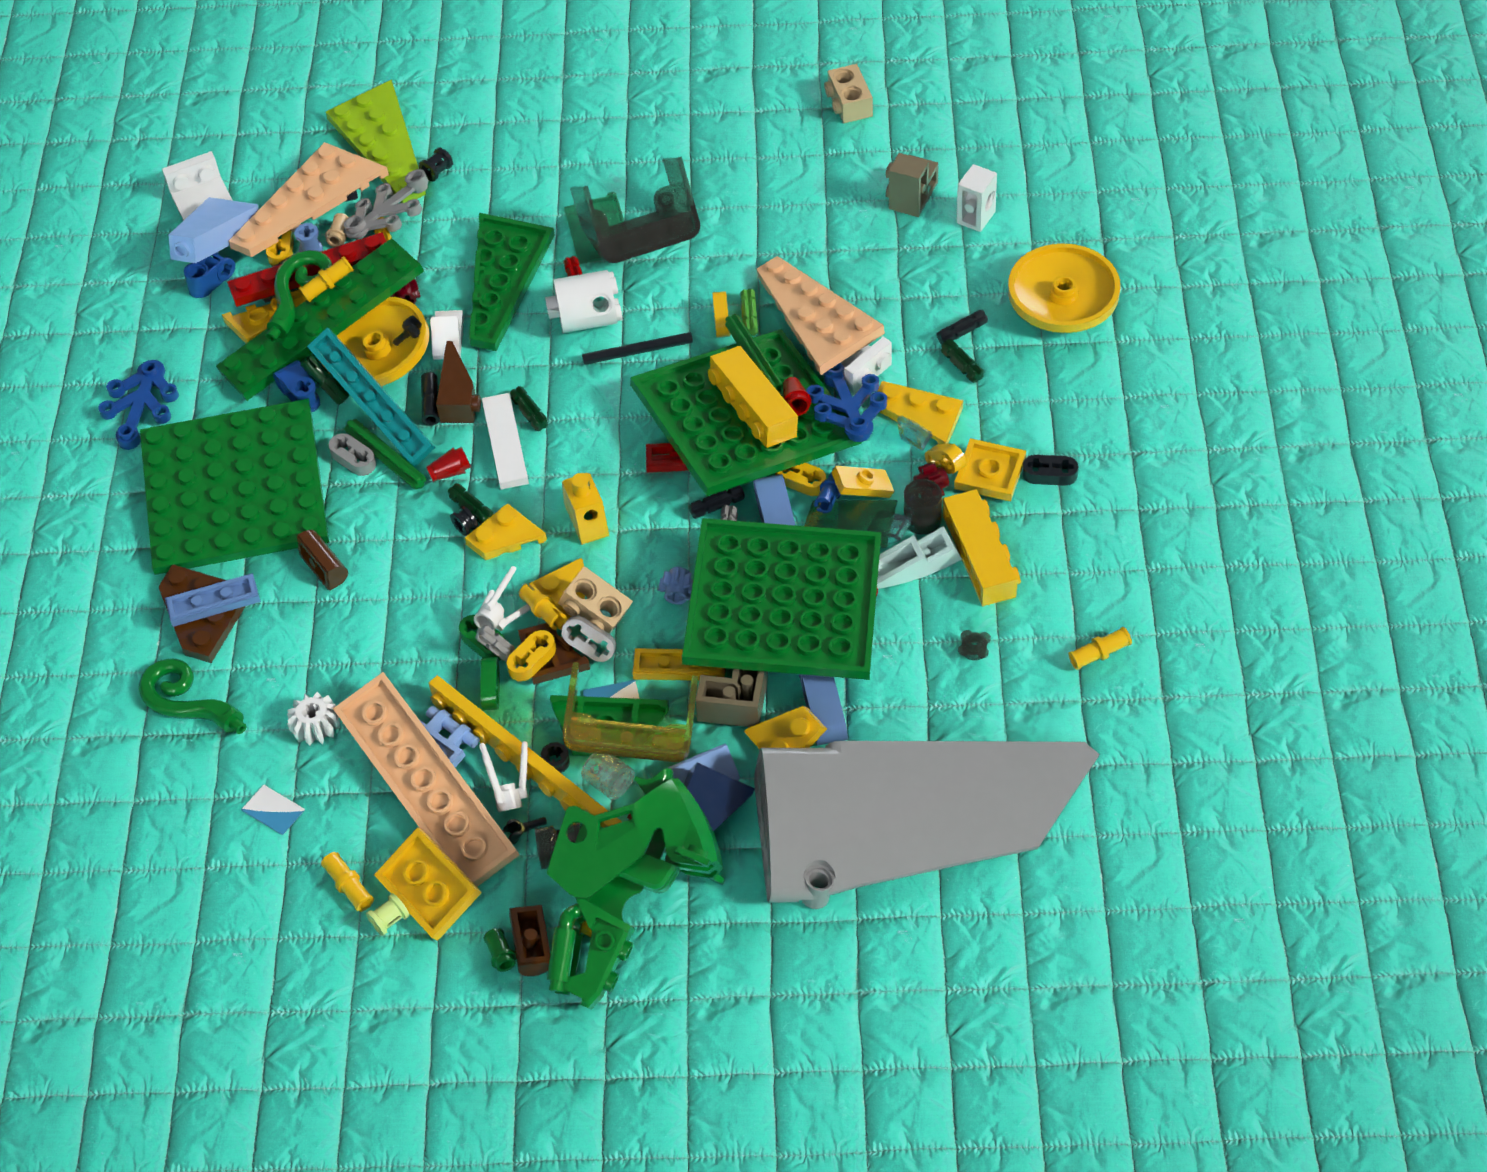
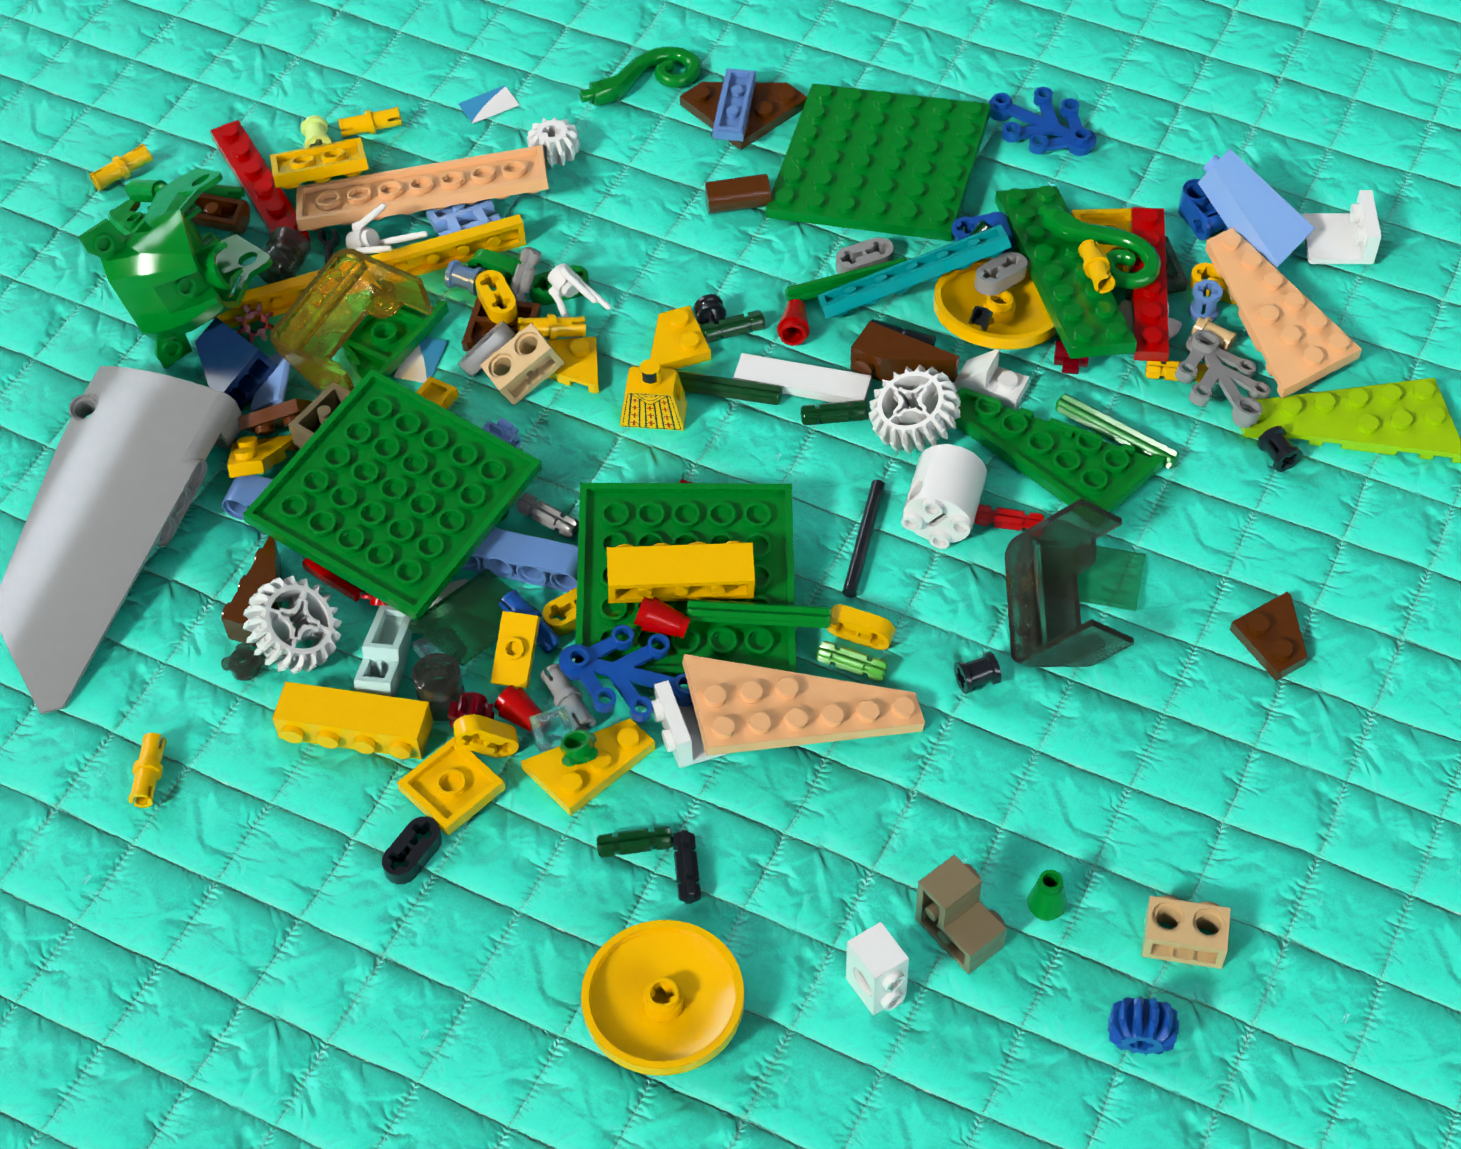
camera: 115 degrees right, 0 degrees up
none -> yellow pin [89,144,153,191]
none -> red plate [210,120,310,253]
none -> reddish brown slope [221,536,283,647]
none -> reddish brown wing [238,398,313,436]
none -> white gear [242,576,342,674]
none -> medium blue bush [444,259,486,296]
none -> red cone [494,685,550,737]
none -> light grey pin [540,663,596,732]
none -> green plate [560,730,599,767]
none -> dark green axle [676,370,782,405]
none -> white gear [869,364,961,454]
none -> black bush [954,651,1001,694]
none -> light grey beam [974,252,1028,296]
none -> green cone [1027,870,1067,921]
none -> axle [1055,394,1179,469]
none -> blue gear [1108,996,1179,1055]
none -> reddish brown wing [1230,592,1307,681]

